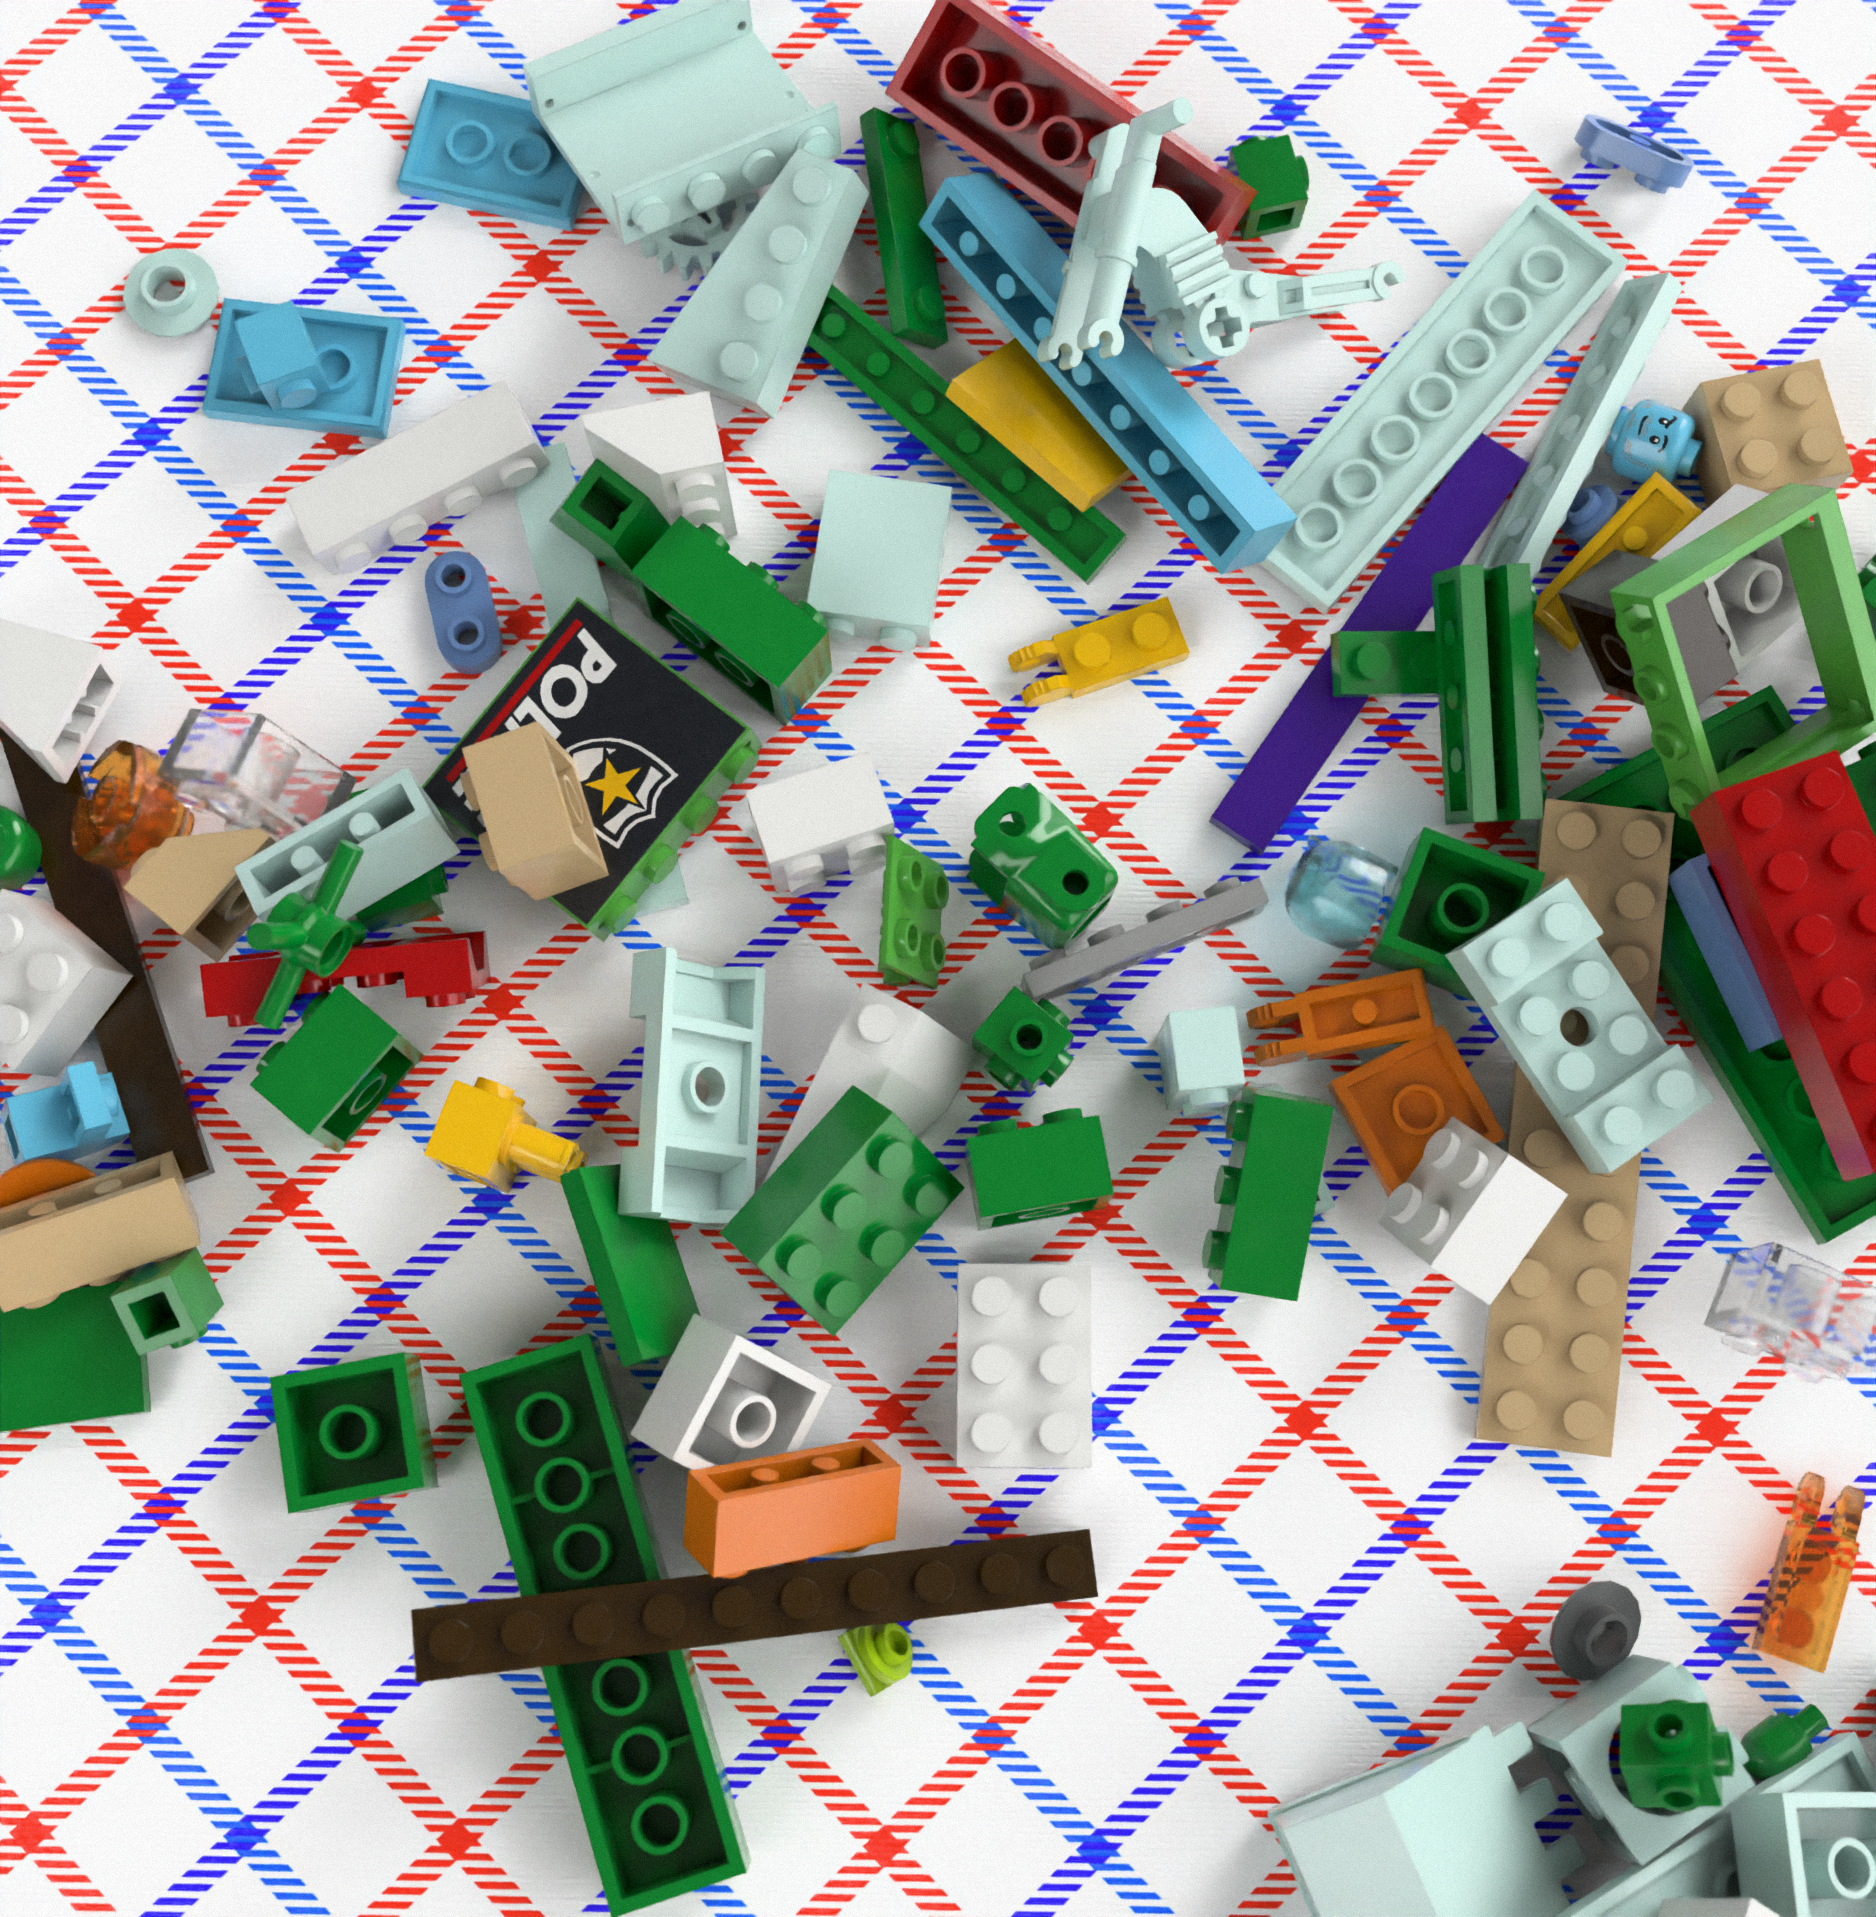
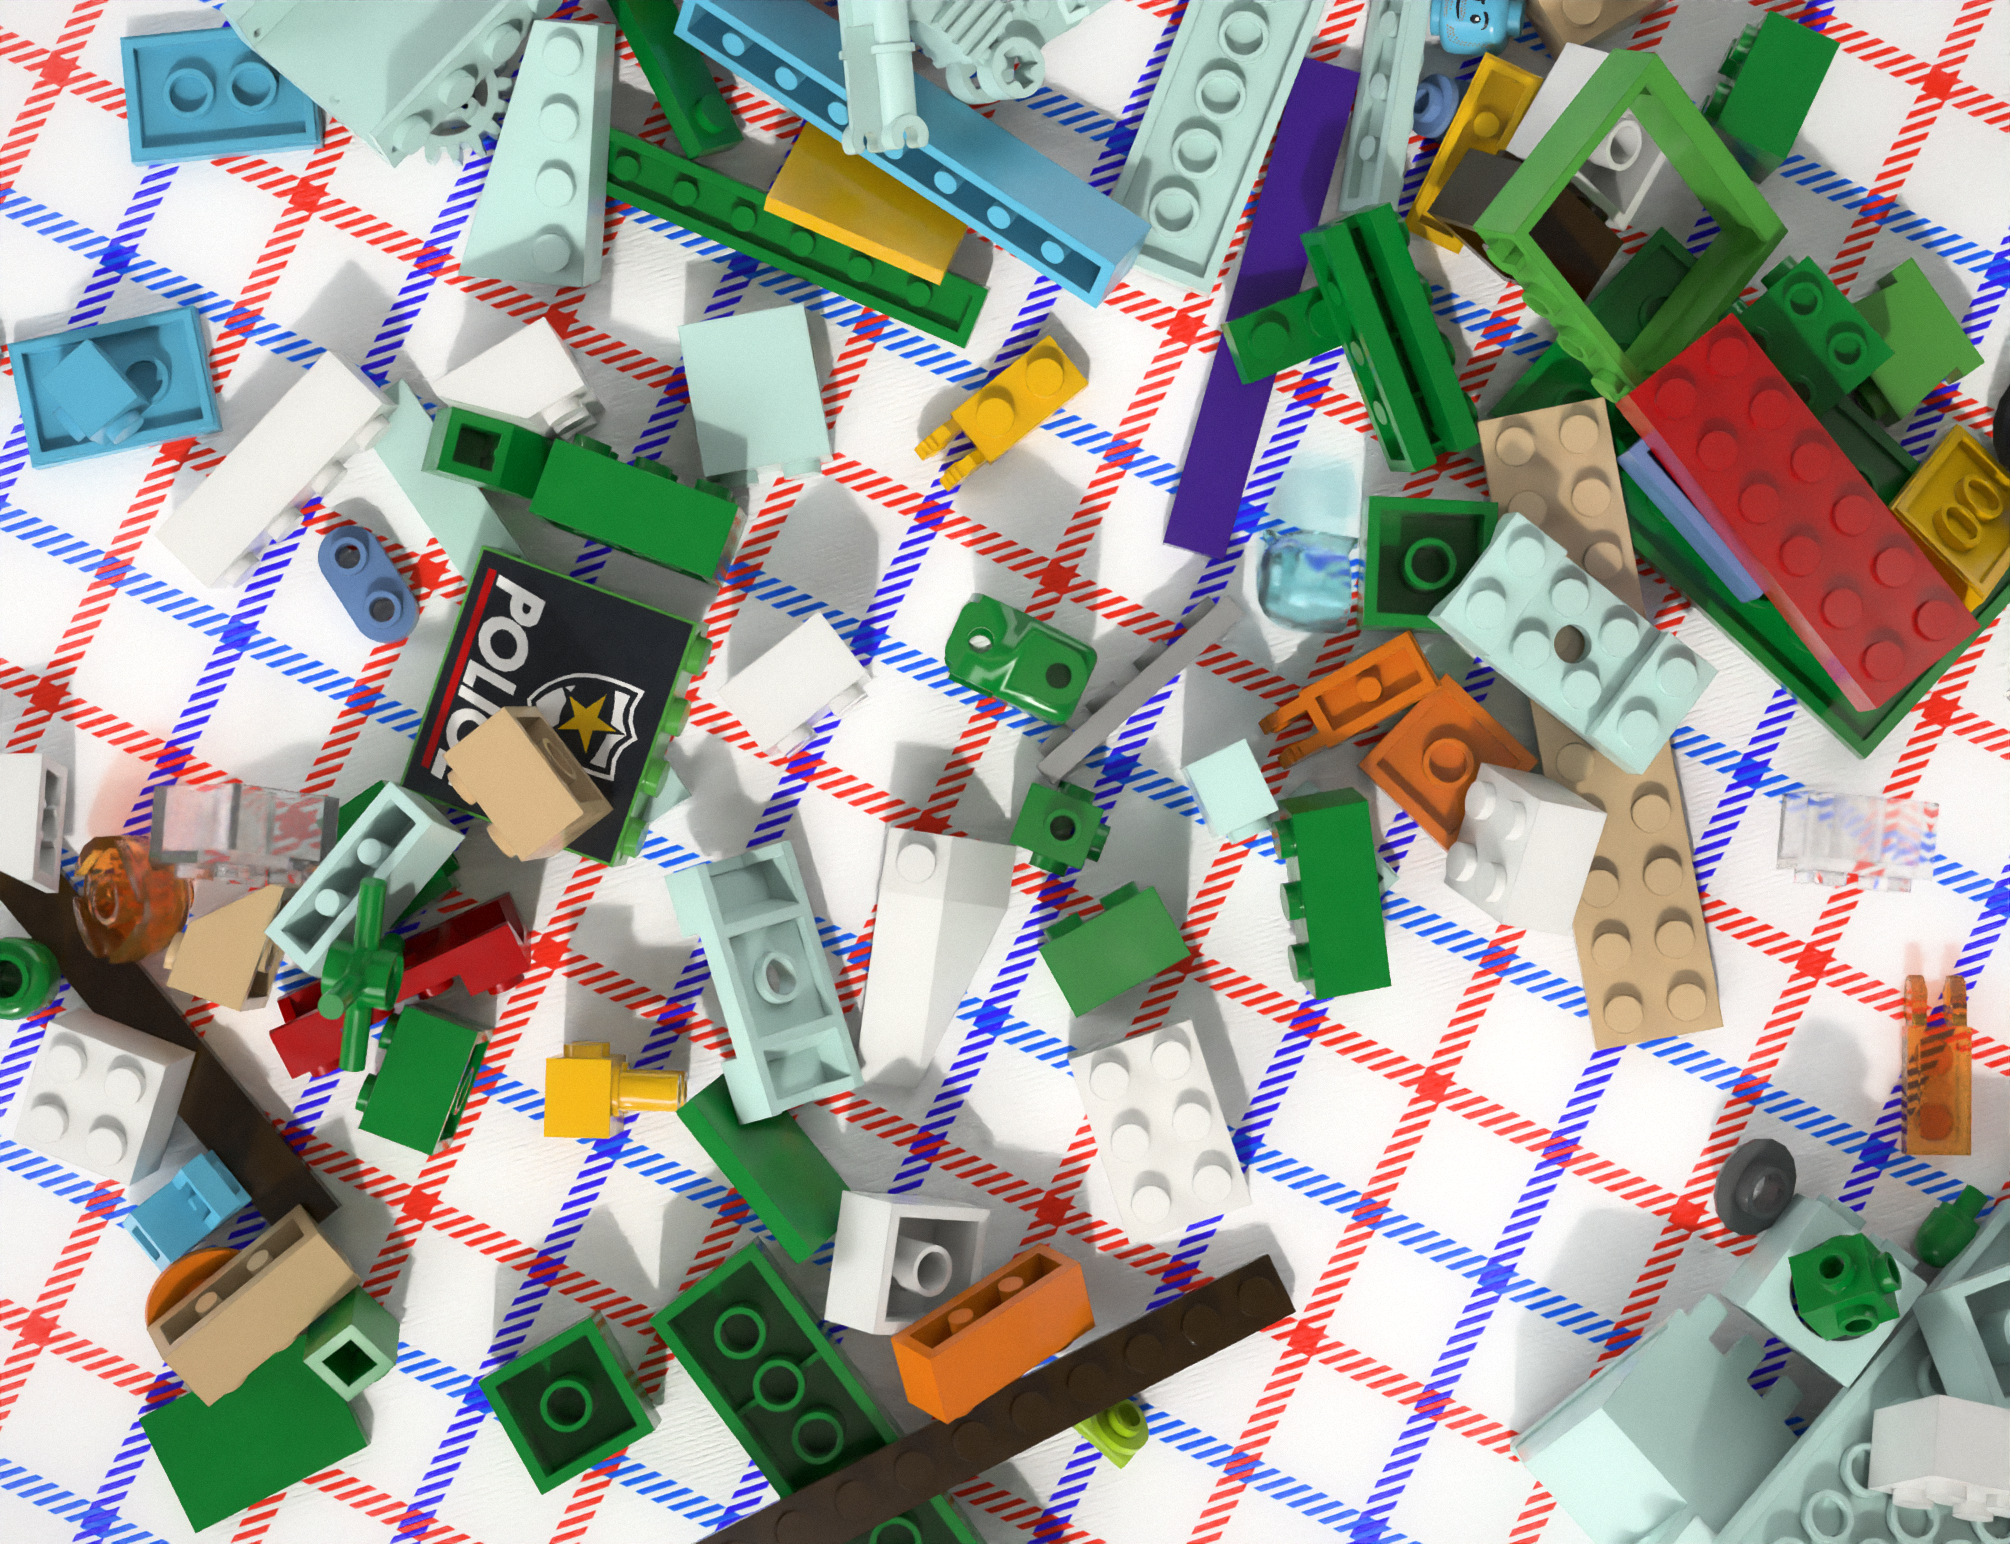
camera: 15 degrees left, 10 degrees up
green brick [720,1085,965,1337] -> none
bright green hinge [877,835,949,990] -> none

